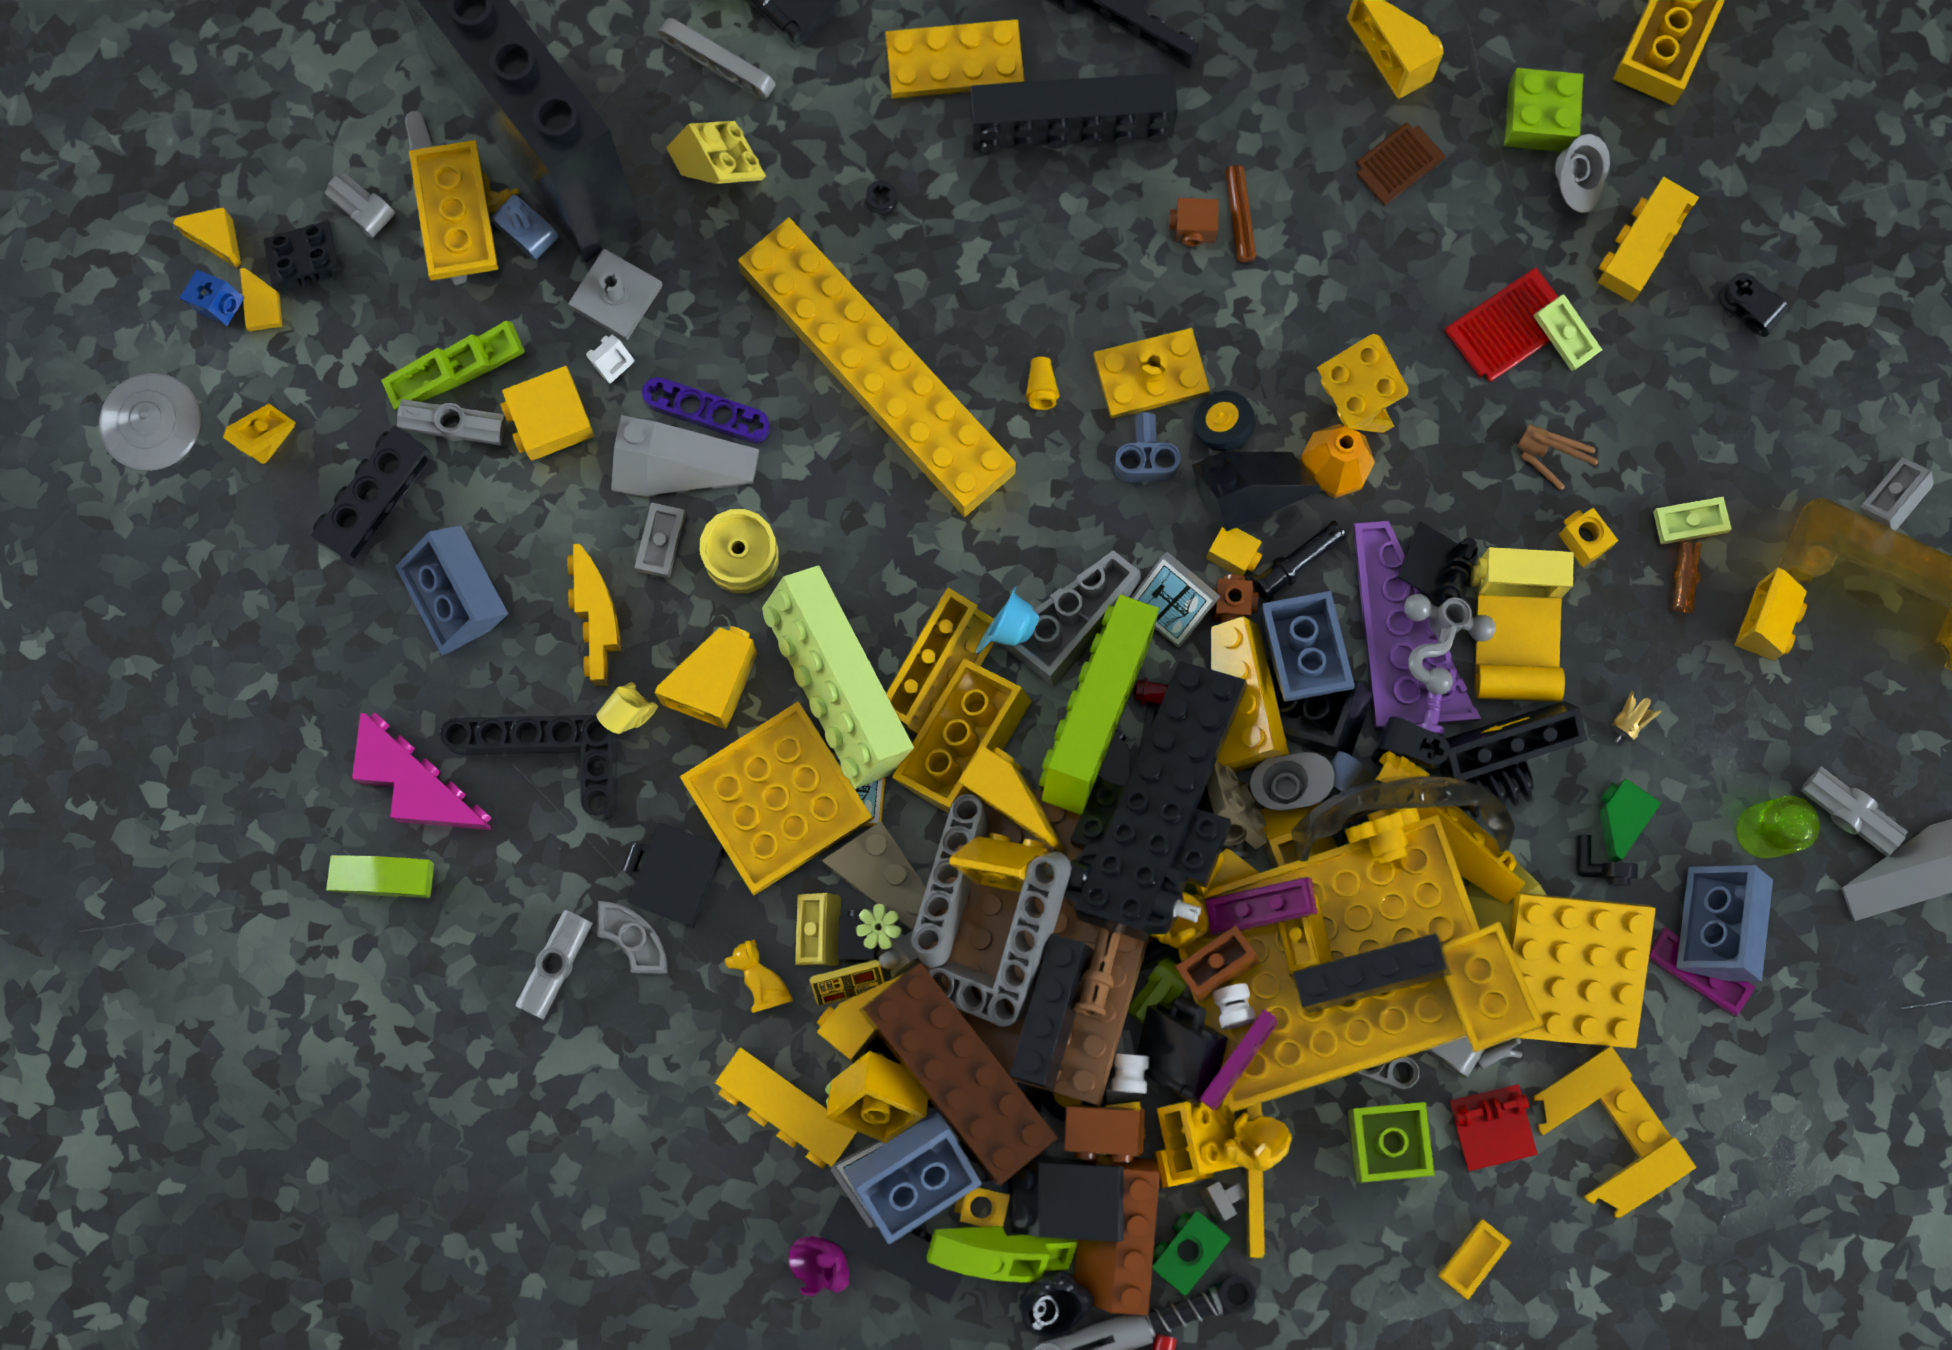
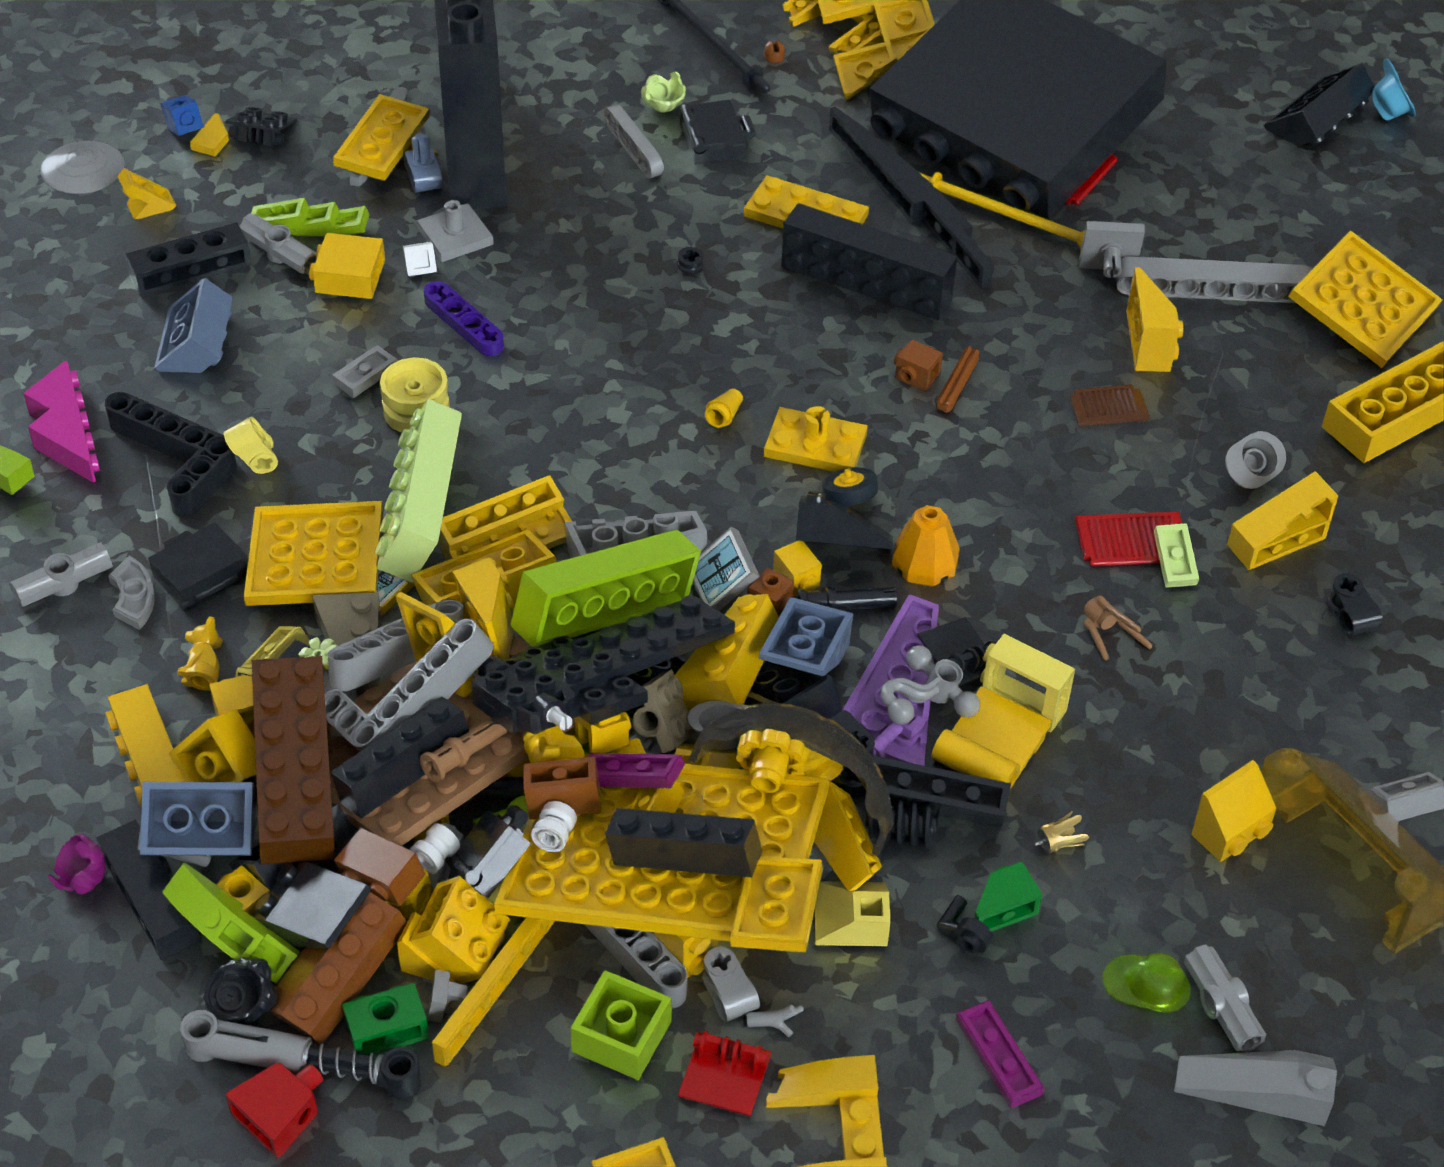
camera: 30 degrees right, 30 degrees down
yellow slope [173,207,241,269] -> none
light grey piece [325,173,395,238] -> none
yellow slope [567,544,621,686] -> none
light grey wedge [611,415,760,498] -> none
yellow slope [655,626,758,730] -> none
light yellow slope [666,121,766,184] -> none
yellow brick [738,217,1016,518] -> none
medium azure piece [976,586,1039,654] -> none
sand blue beam [1113,412,1181,482] -> none
magenta tile [1200,1009,1277,1111] -> none
yellow hair [1224,1113,1292,1171] -> none
yellow bracket [1317,334,1408,433] -> none
lime brick [1505,68,1584,152] -> none
yellow plate [1509,892,1656,1048] -> none
yellow brick [1559,508,1618,568] -> none
yellowish green plate [1653,496,1731,545] -> none
clear orange pin [1671,540,1702,613] -> none
sand blue slope [1676,865,1773,981] -> none

